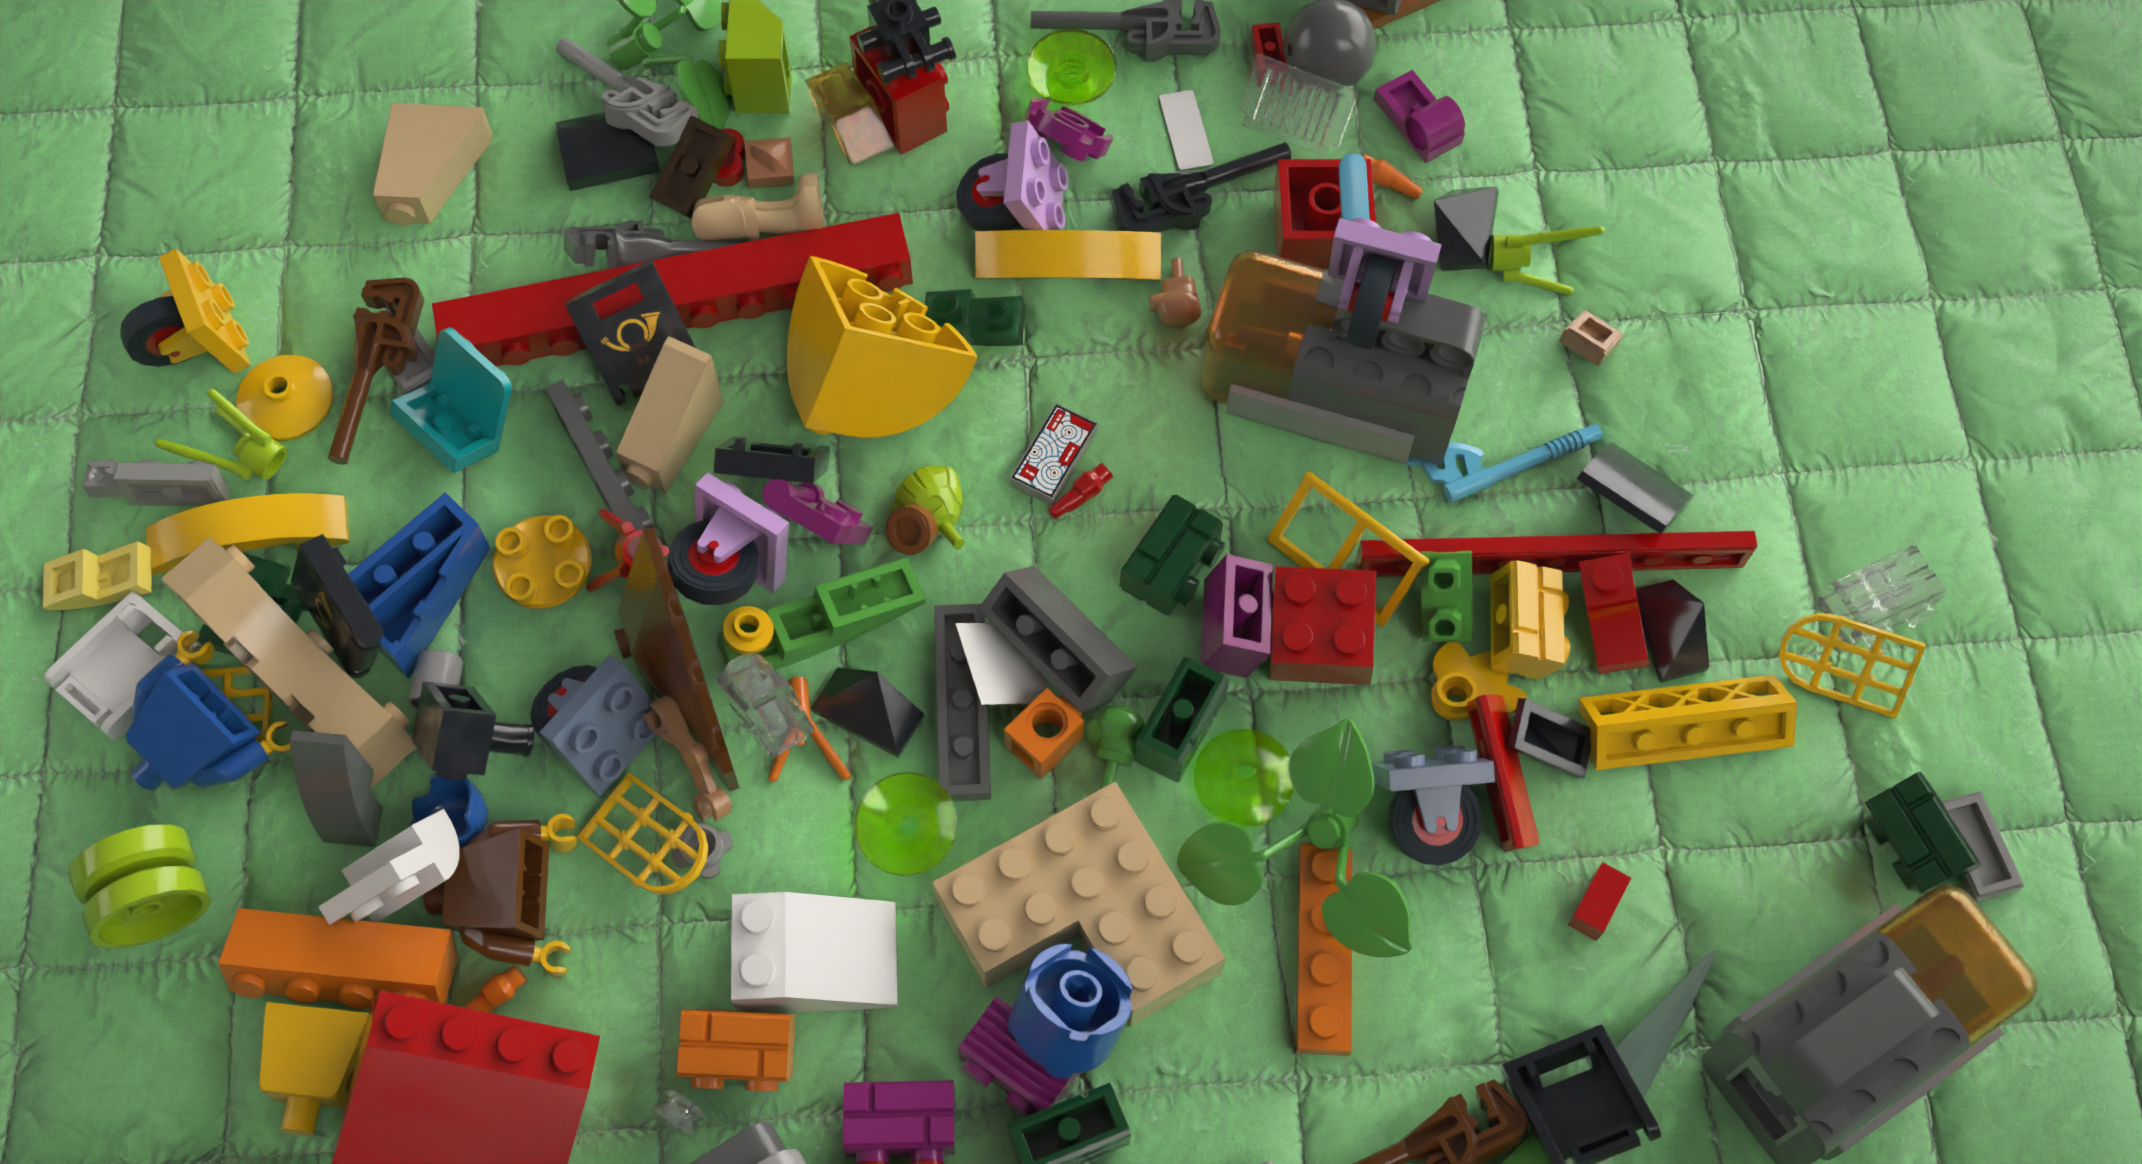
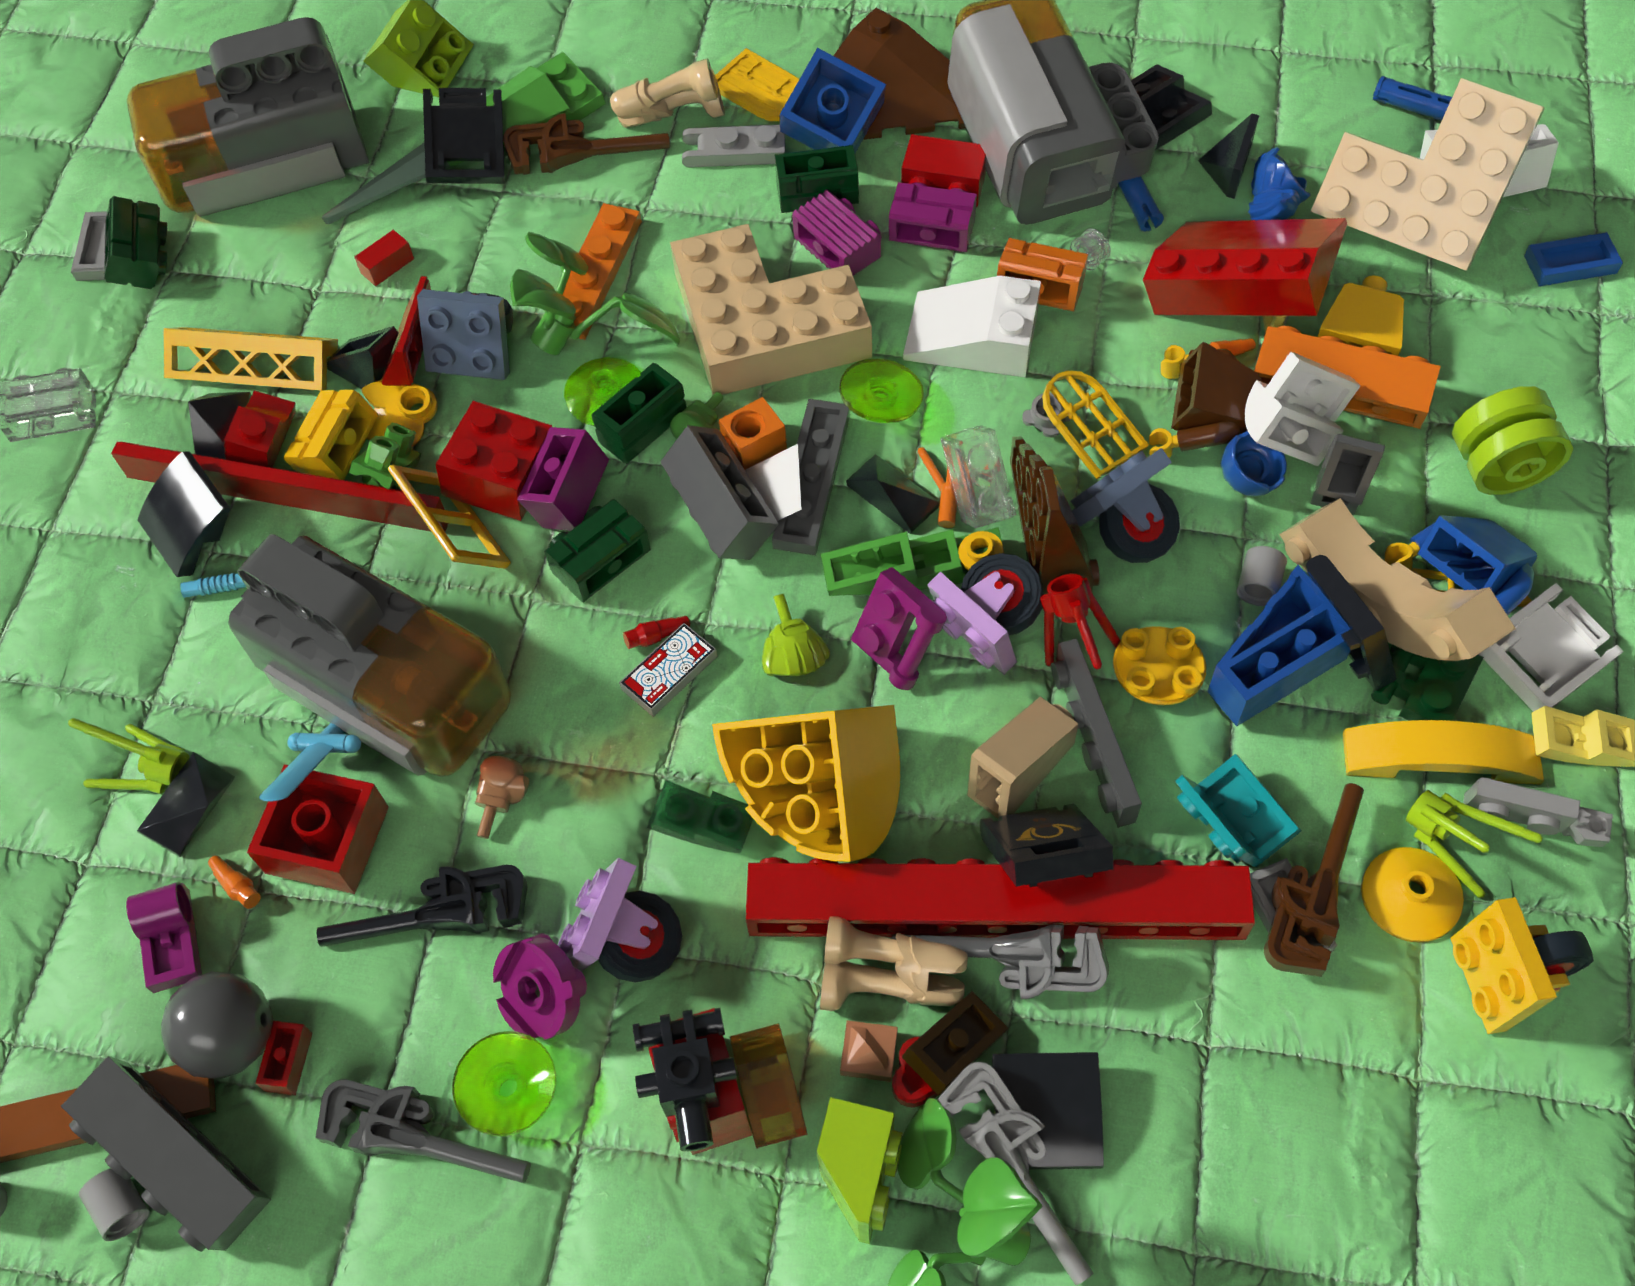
camera: 160 degrees left, 5 degrees down
tan slope [373,103,493,225] -> none
black brick [412,681,534,780] -> none
medium nougat piece [643,695,732,821] -> none
black container [713,436,830,483] -> none
dark orange tile [886,504,938,555] -> none
yellow slope [975,230,1161,280] -> none
blue brick [1007,944,1132,1079] -> none
white sticker [1159,90,1214,170] -> none
clear window [1238,53,1359,157] -> none
lavender plate [1327,218,1442,350] -> none
medium nougat tile [1559,310,1624,367] -> none
yellow window [1779,613,1926,719] -> none

